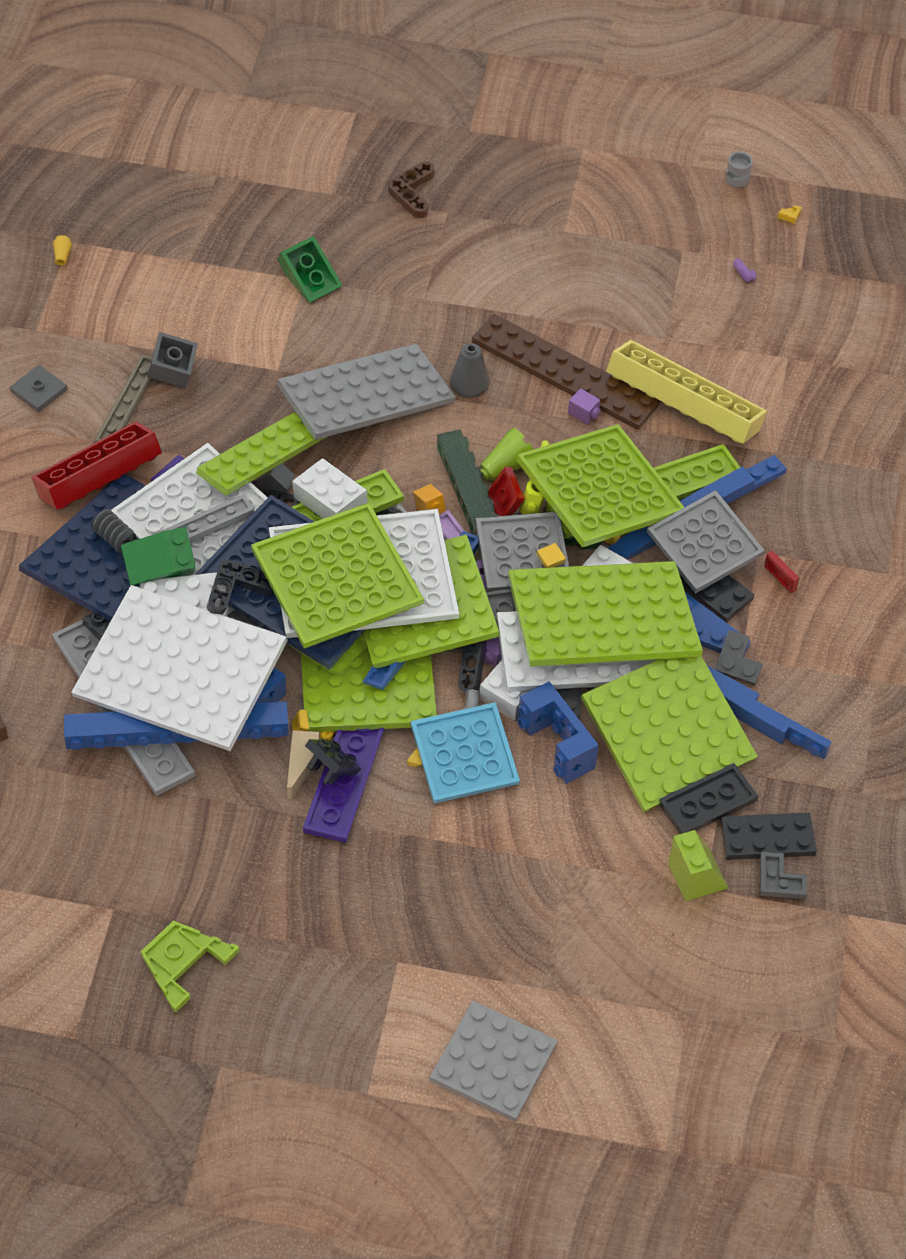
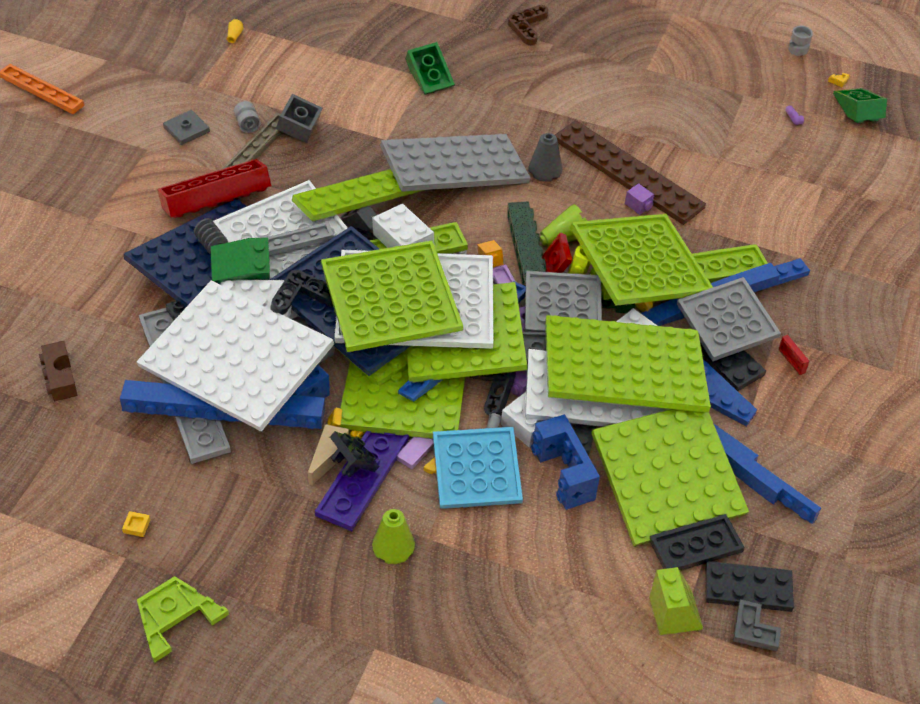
camera: 10 degrees right, 5 degrees down
yellow tile [536,543,566,568] -> none
light yellow brick [606,340,767,444] -> none
dark grey plate [715,630,763,685] -> none
none -> yellow plate [122,511,151,537]
none -> light grey wheel [234,101,261,133]
none -> lime cone [372,509,415,564]
none -> lavender tile [397,437,434,469]
none -> green slope [833,88,887,123]

